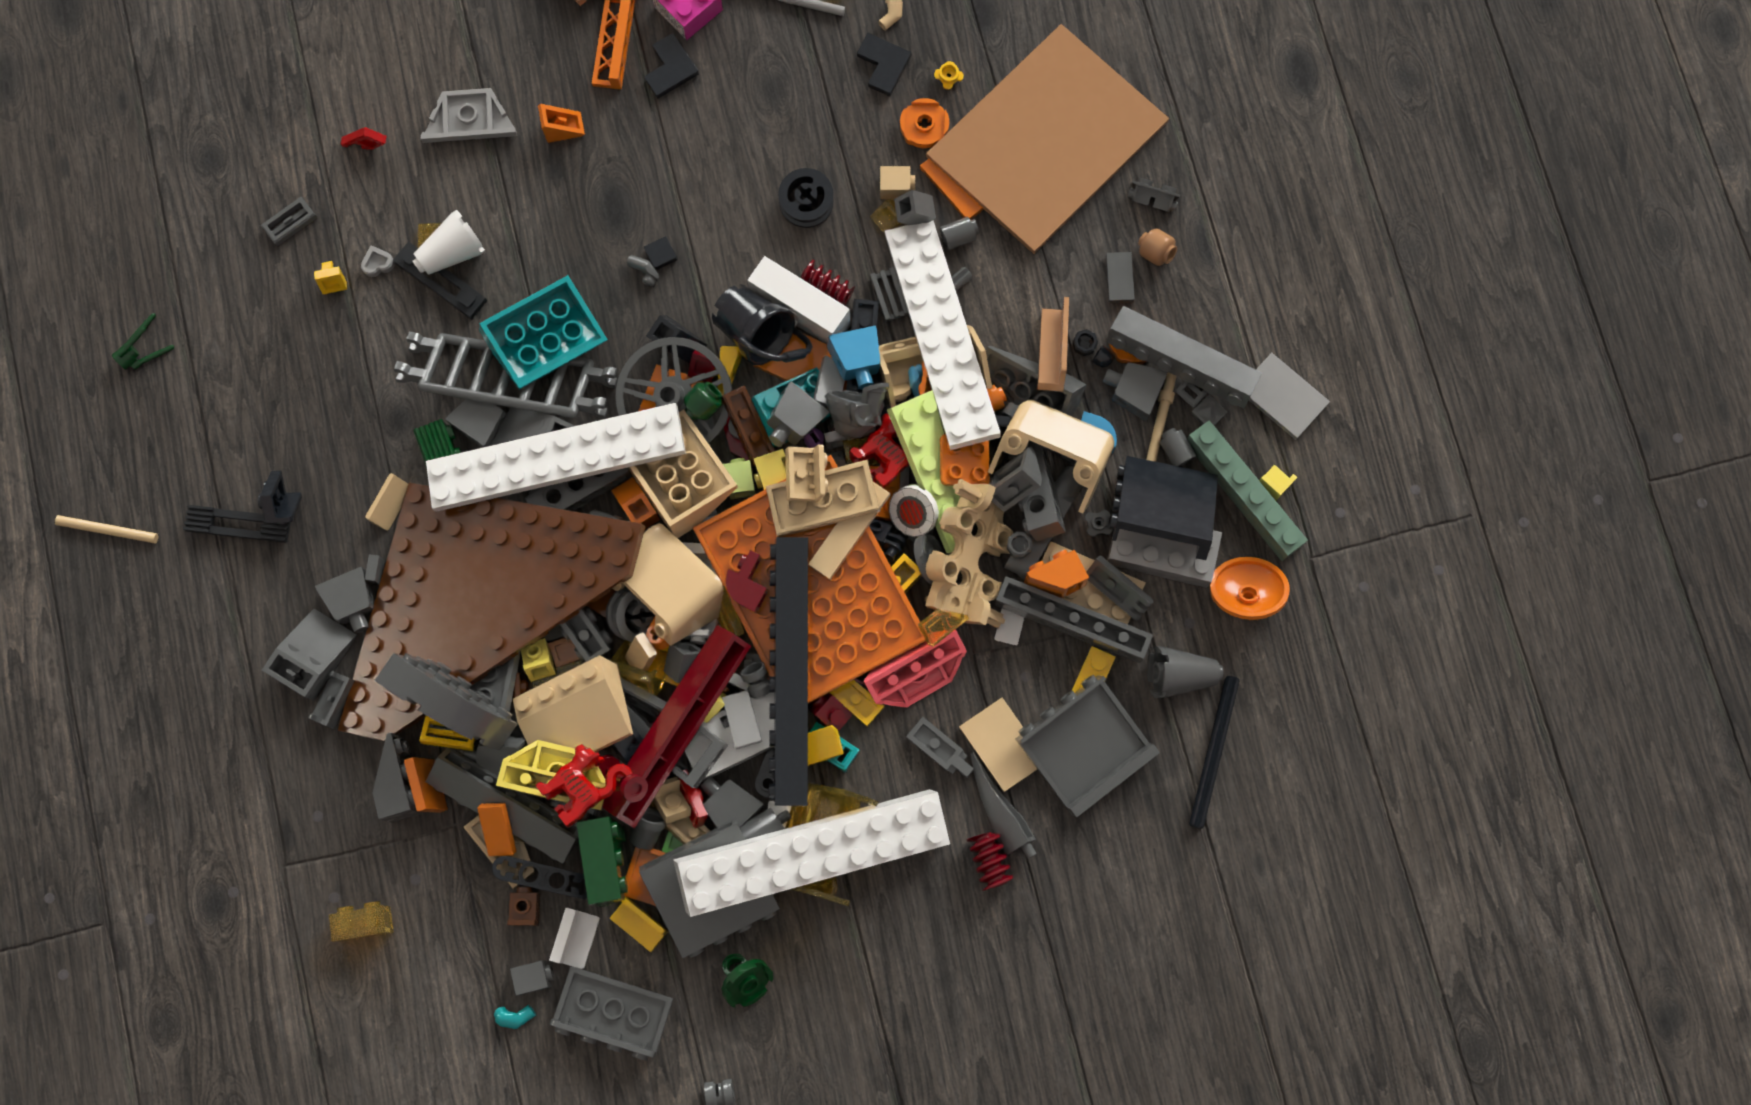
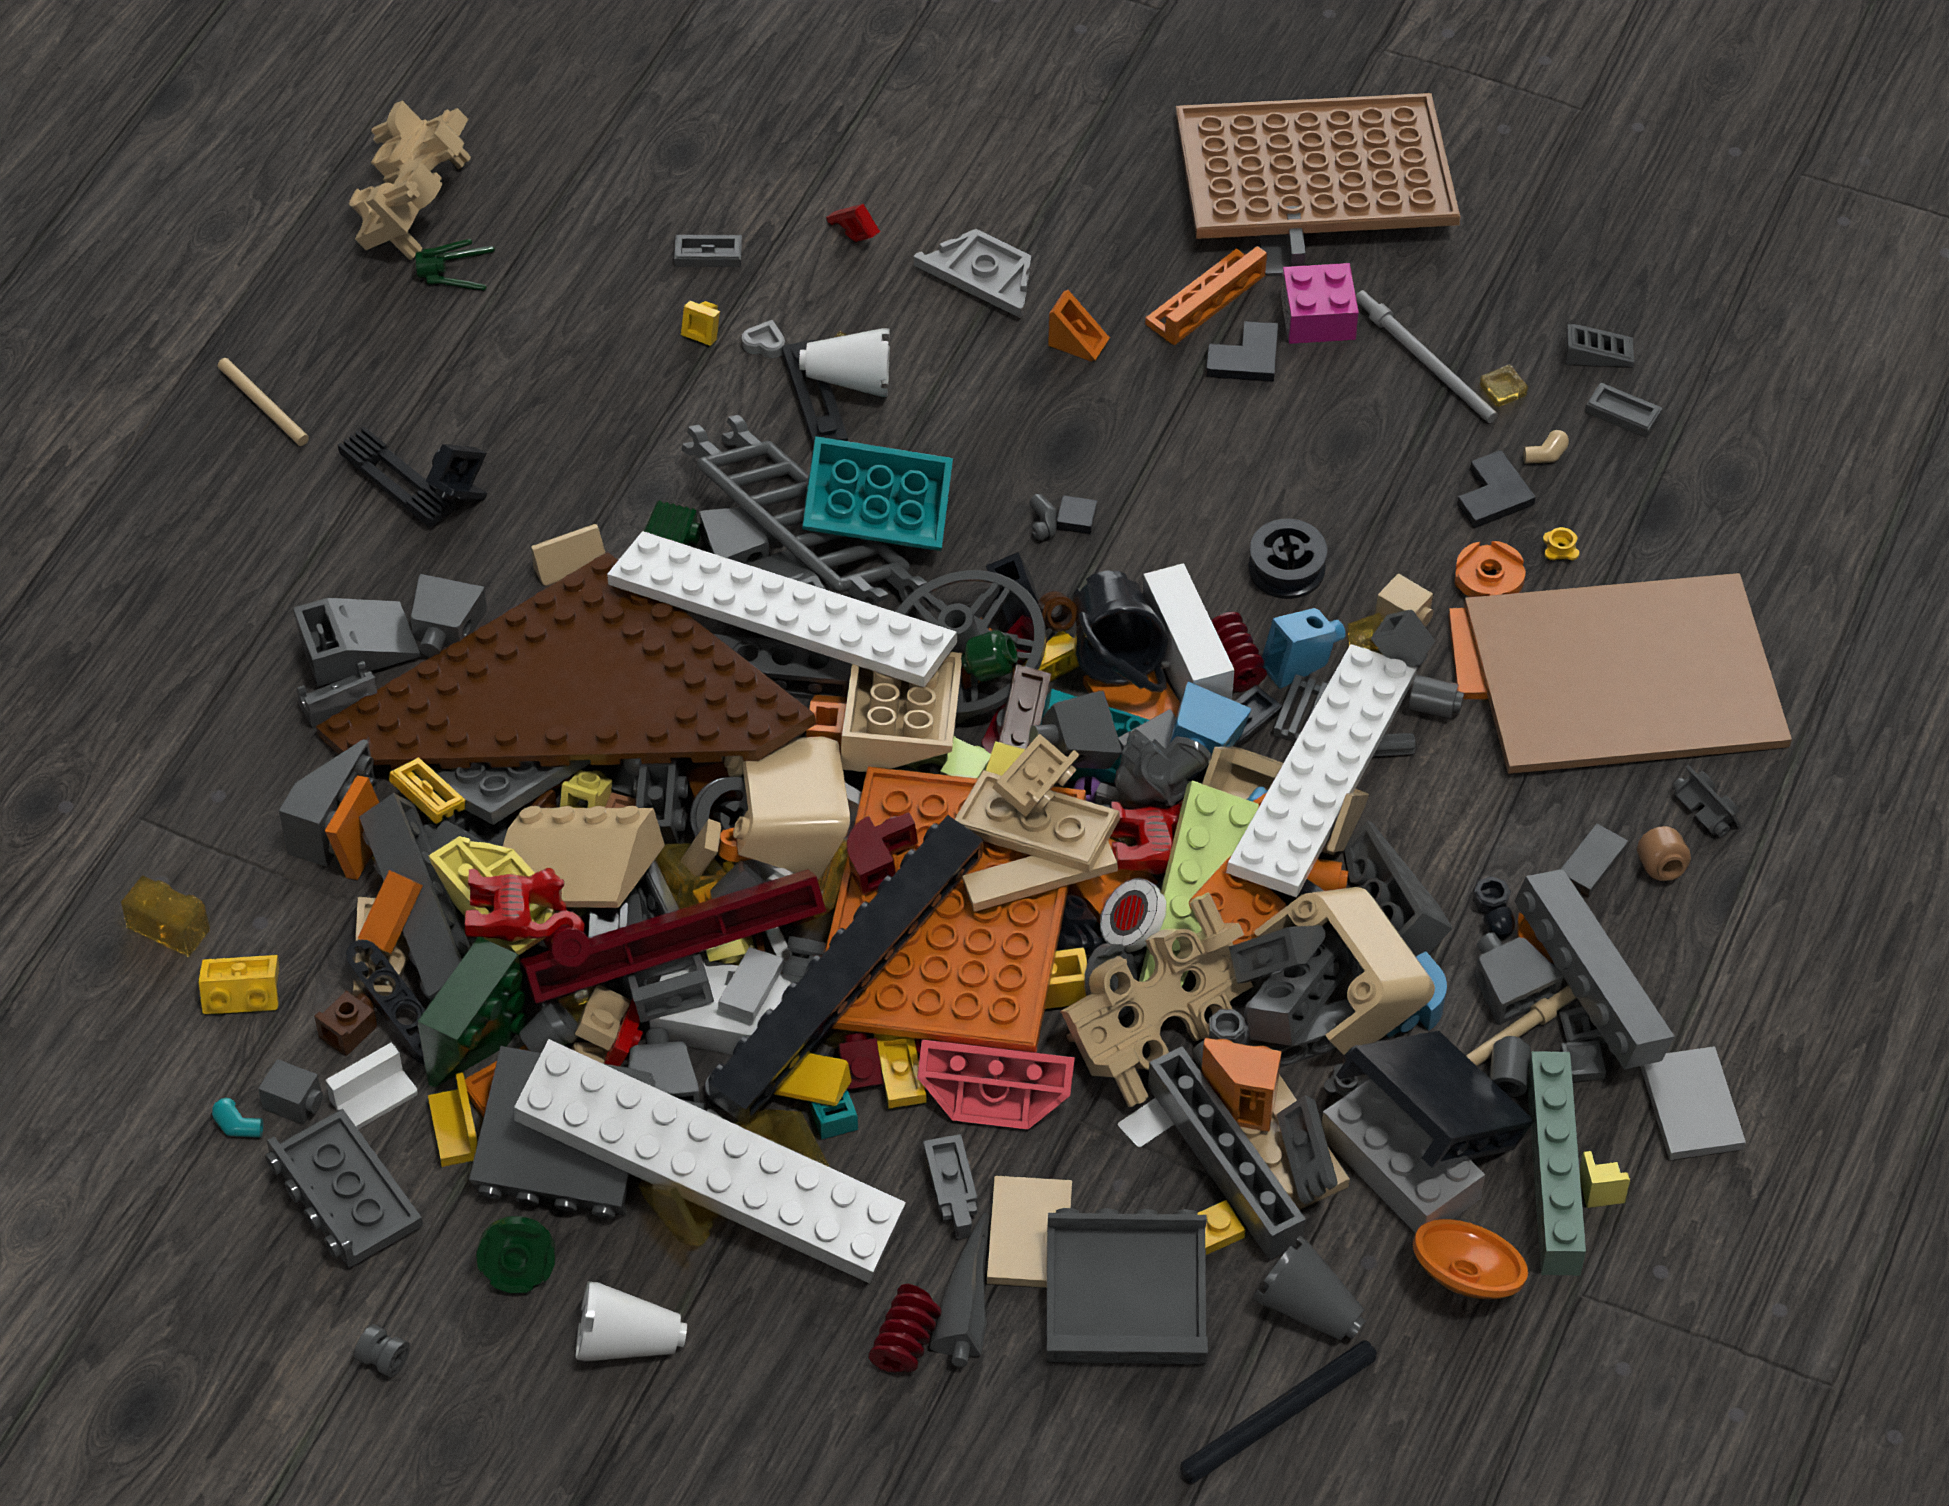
camera: 35 degrees right, 25 degrees down
dark grey tile [364,554,386,585] -> none
dark grey brick [375,653,517,750] -> none
clear yellow tile [918,609,969,647] -> none
medium nougat panel [1037,297,1069,392] -> none
none -> yellow bracket [199,955,279,1014]
none -> tan gear [349,100,471,260]
none -> white cone [576,1281,687,1361]
none -> reddish brown brick [1038,591,1077,632]
none -> dark azure torso [1262,608,1345,689]

